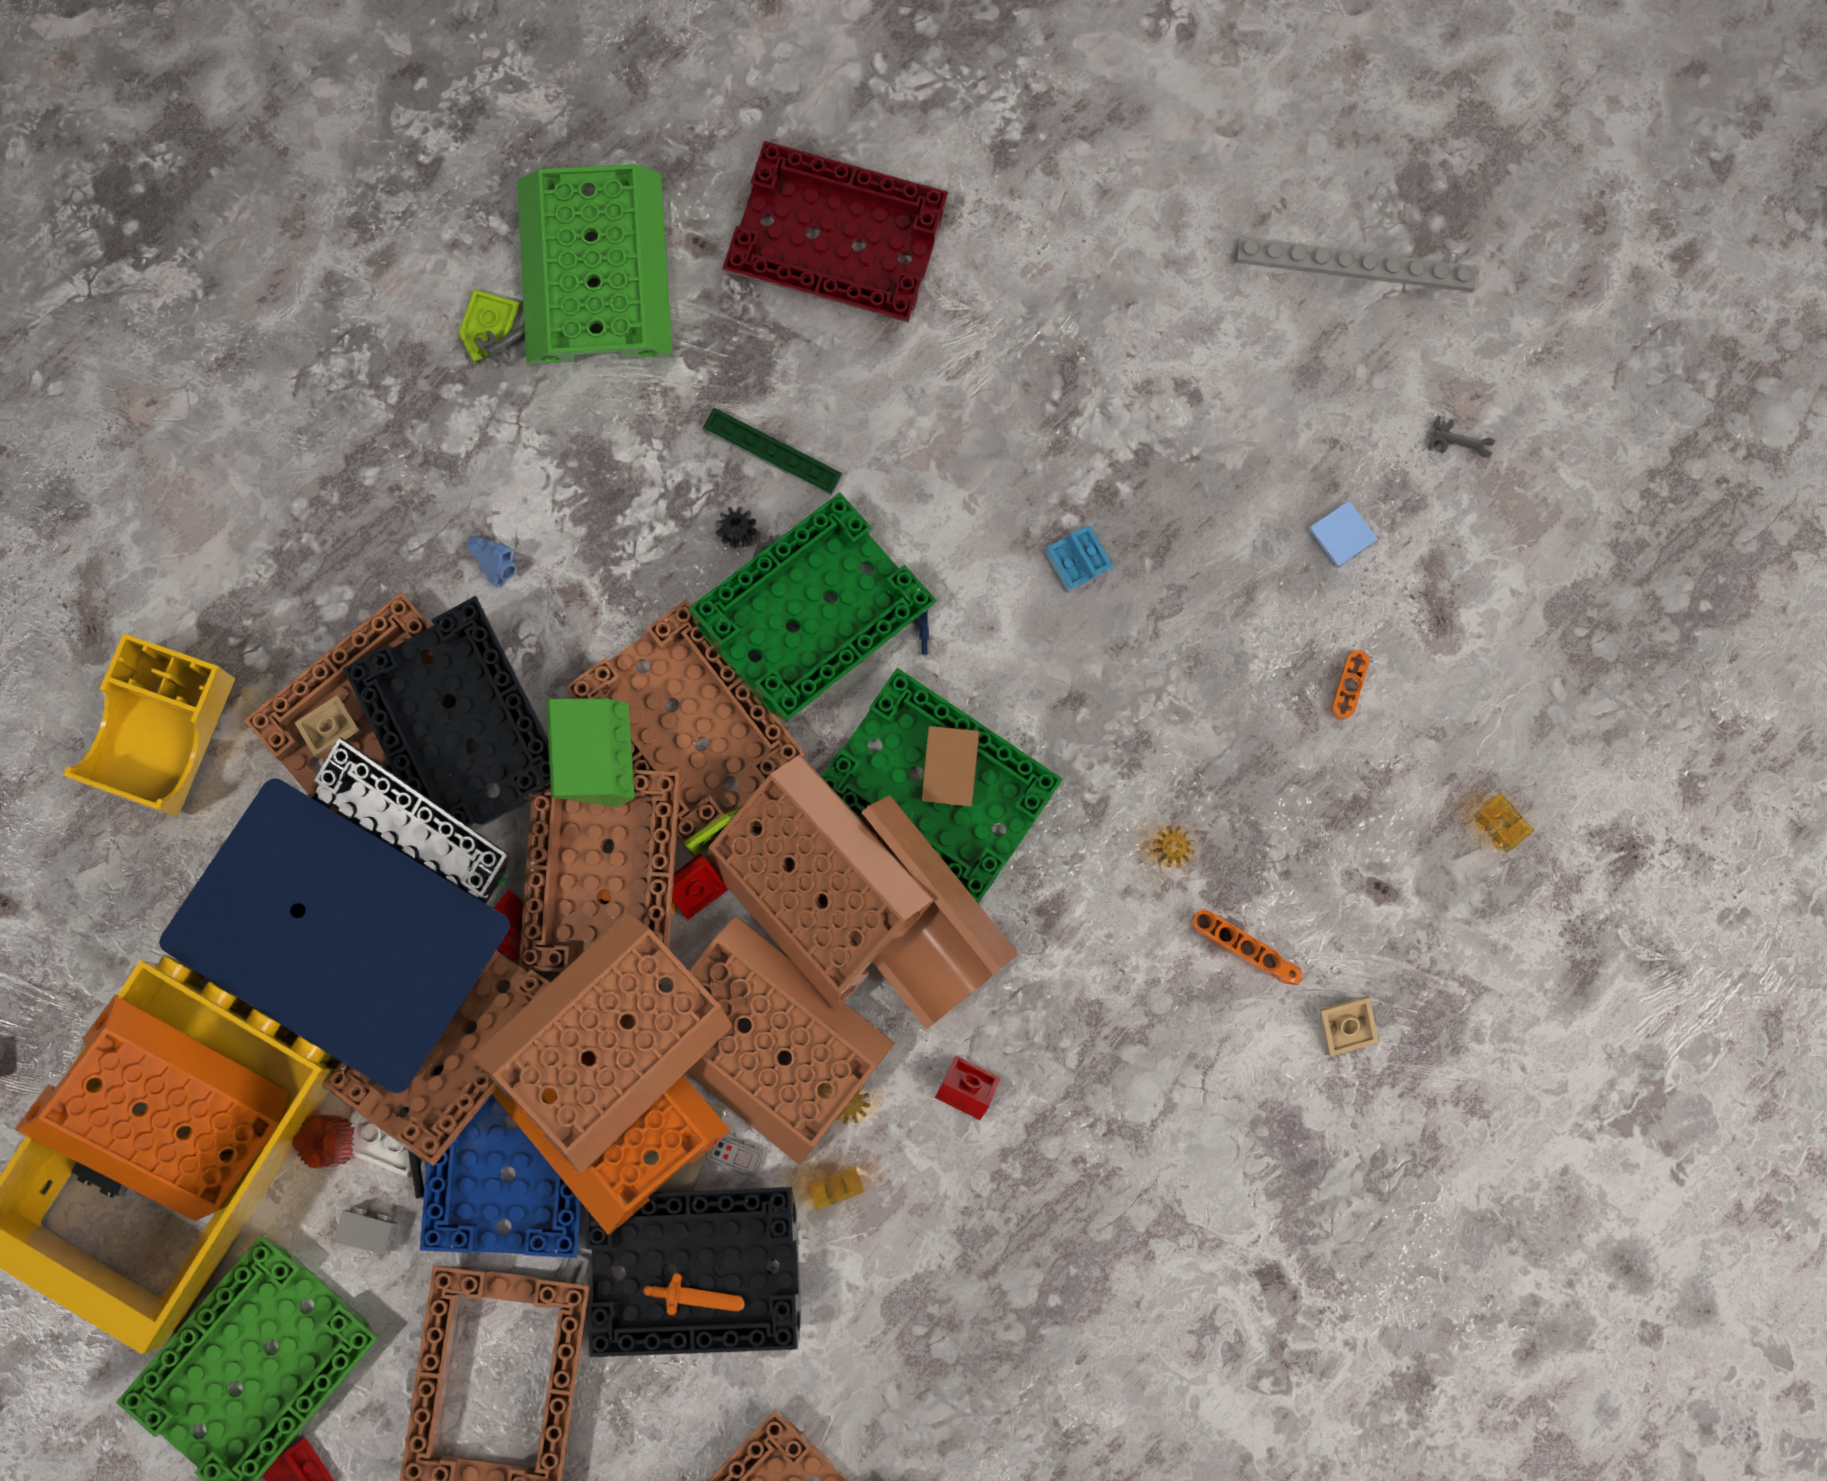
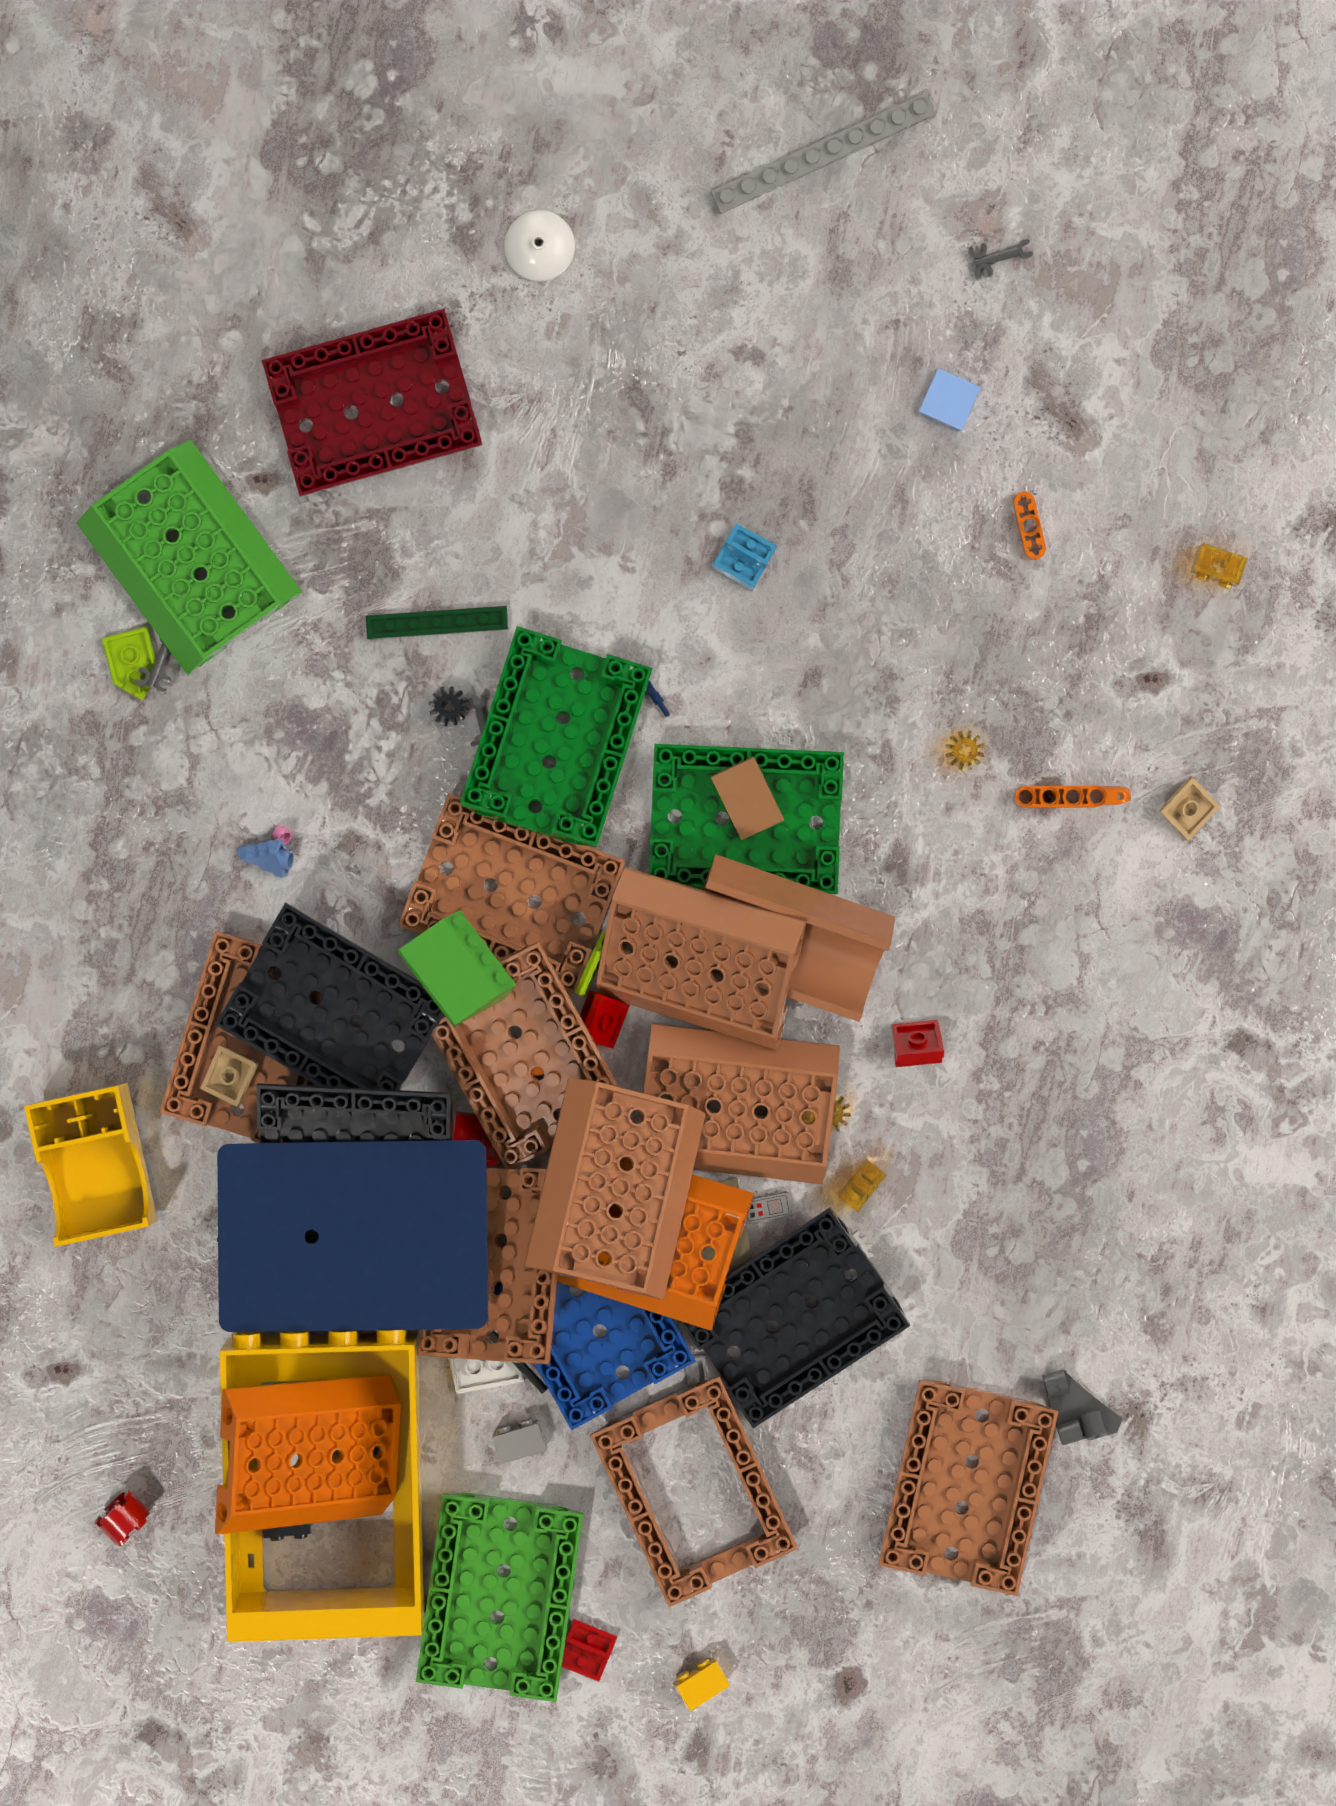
camera: 25 degrees left, 10 degrees up
clear red brick [292,1115,355,1169] -> none
orange sword [643,1273,744,1315] -> none
none -> bright pink hinge [271,825,292,845]
none -> white dish [504,210,575,282]

